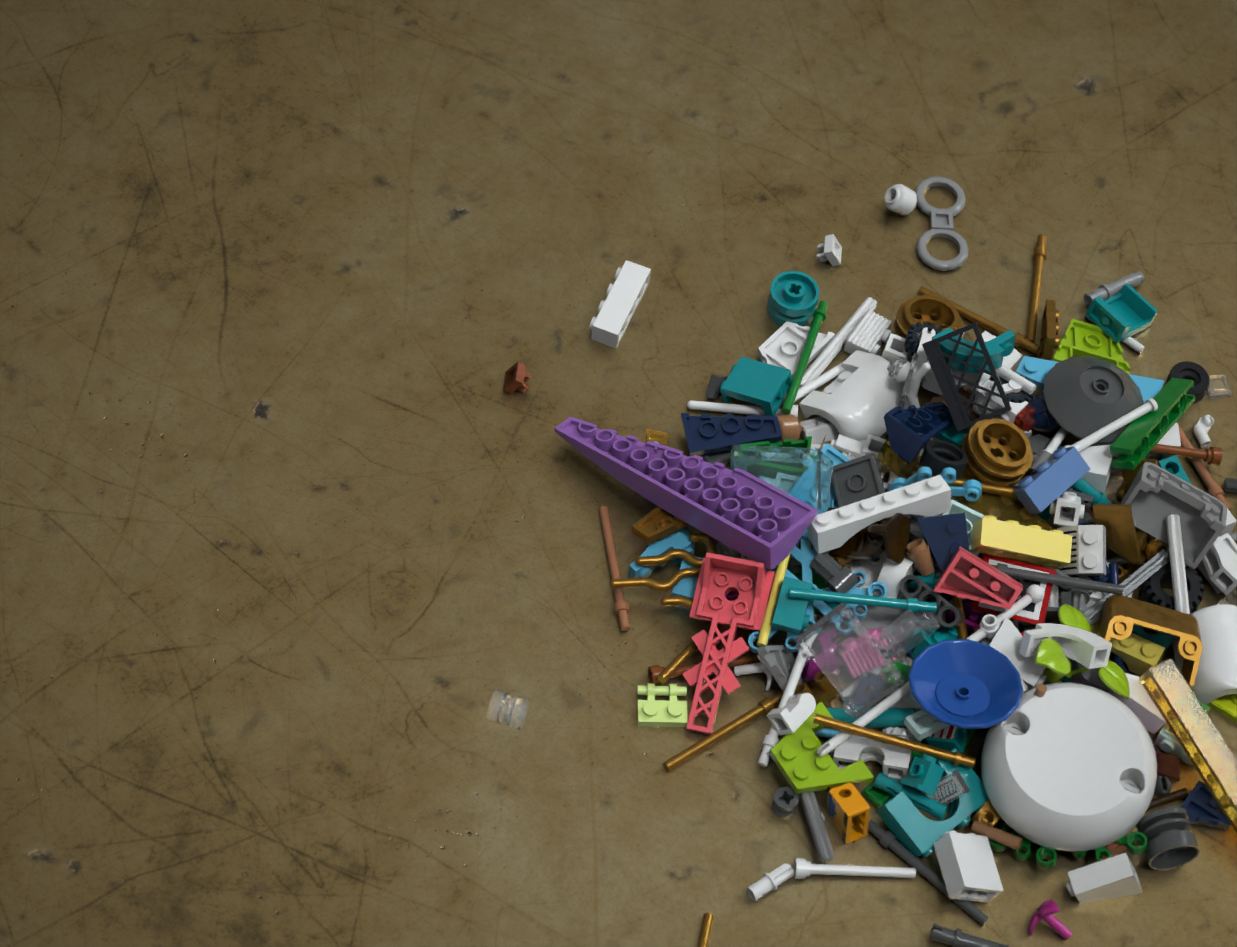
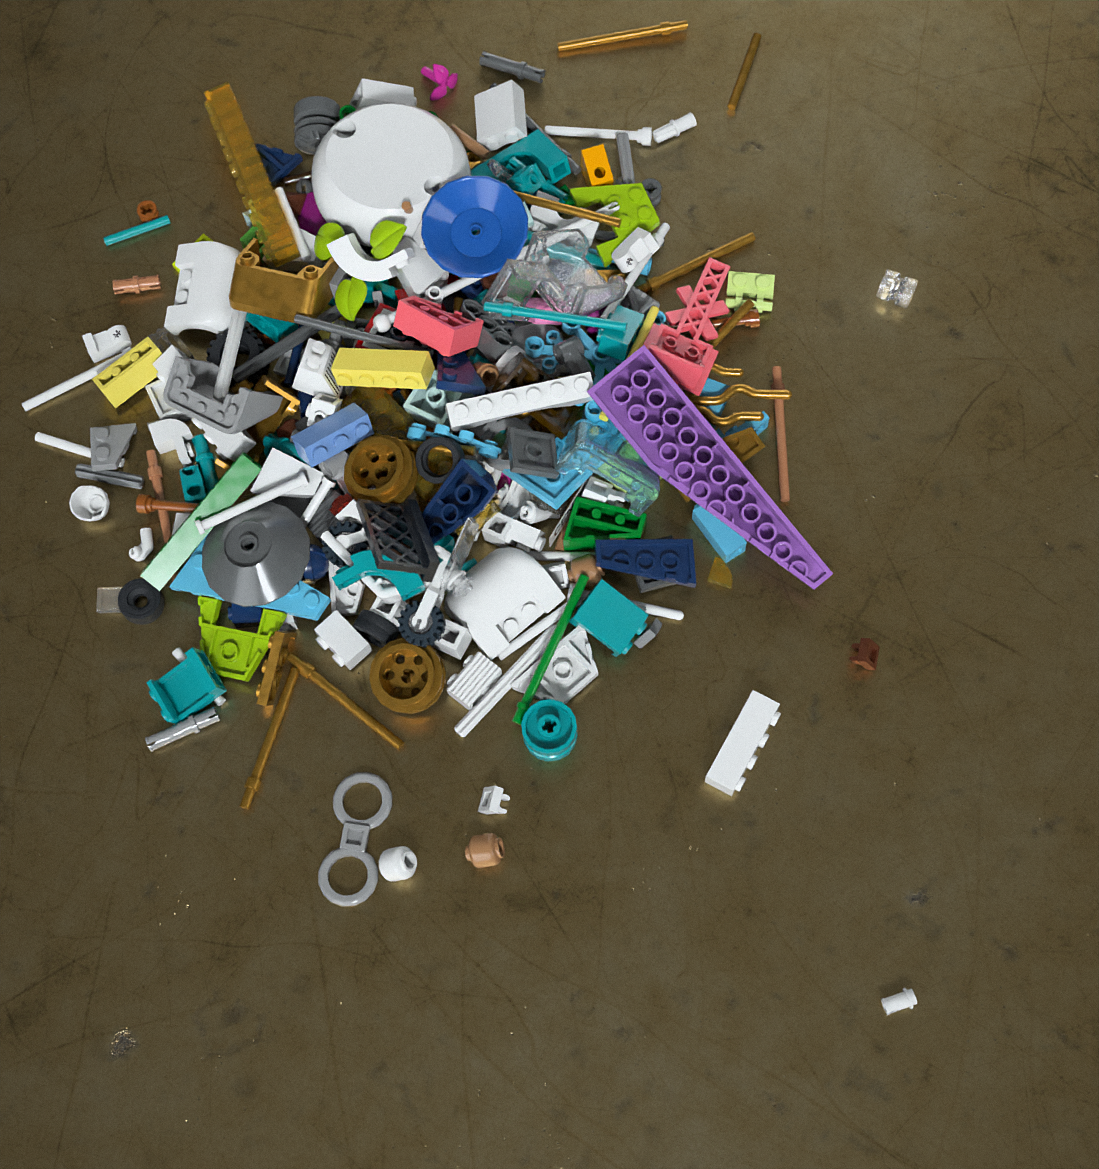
camera: 160 degrees left, 15 degrees up
none -> white bar [274,187,312,262]
none -> medium nougat head [465,833,505,868]
none -> white pin [881,988,917,1015]

